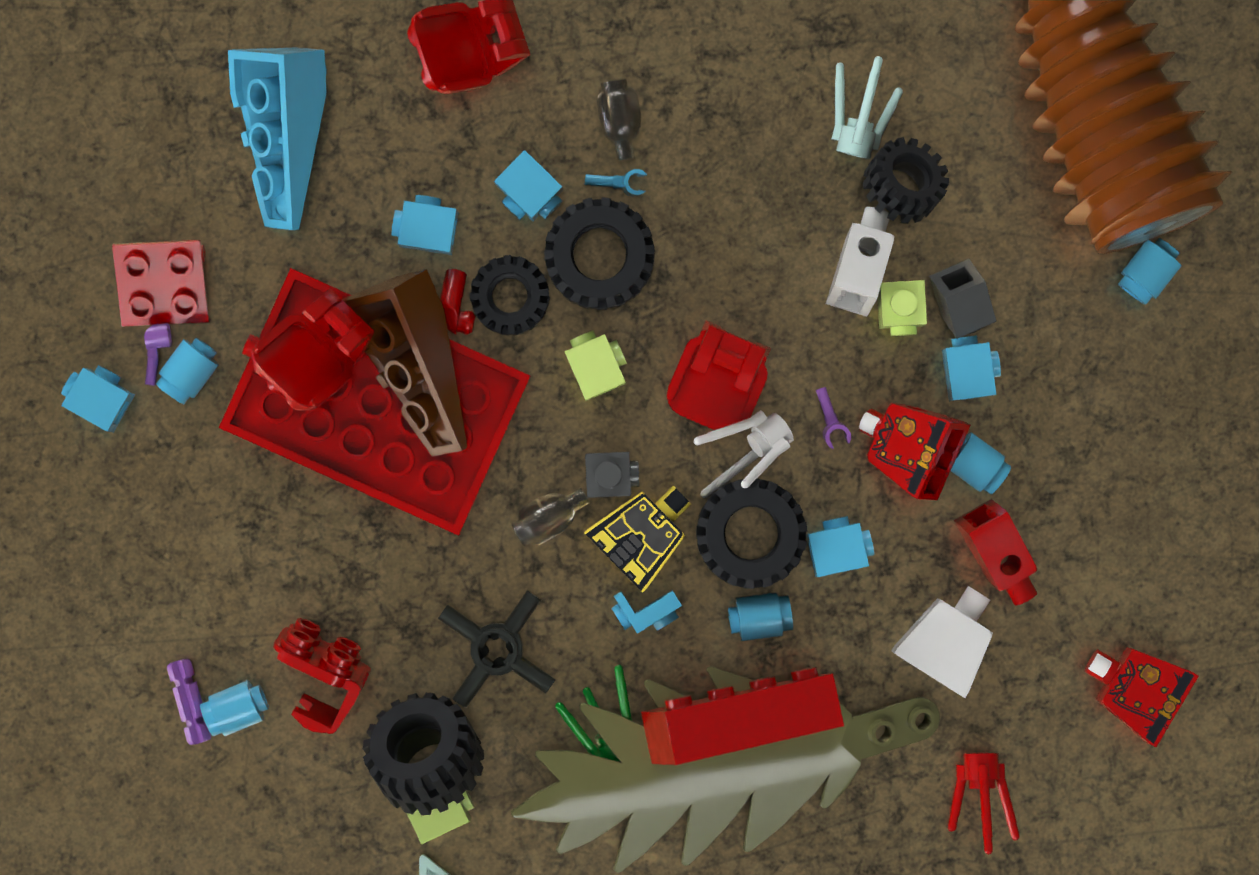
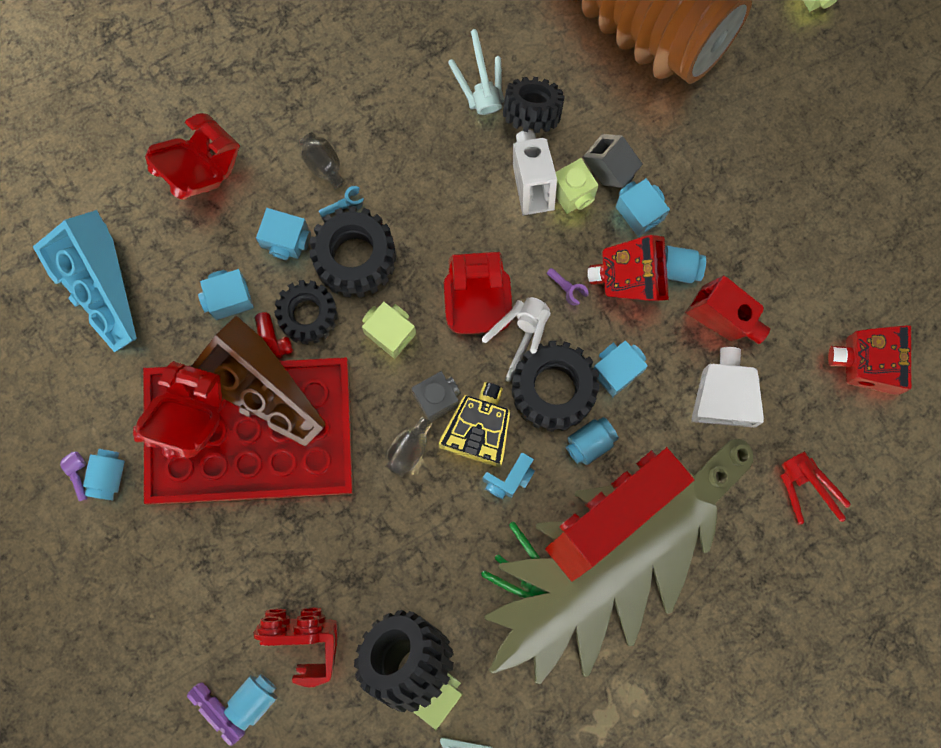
camera: 30 degrees left, 10 degrees down
medium azure brick [61,365,135,433] -> none
hinge [112,240,209,327] -> none
pearl dark grey bar [438,590,556,708] -> none
medium azure brick [1118,238,1182,305] -> none

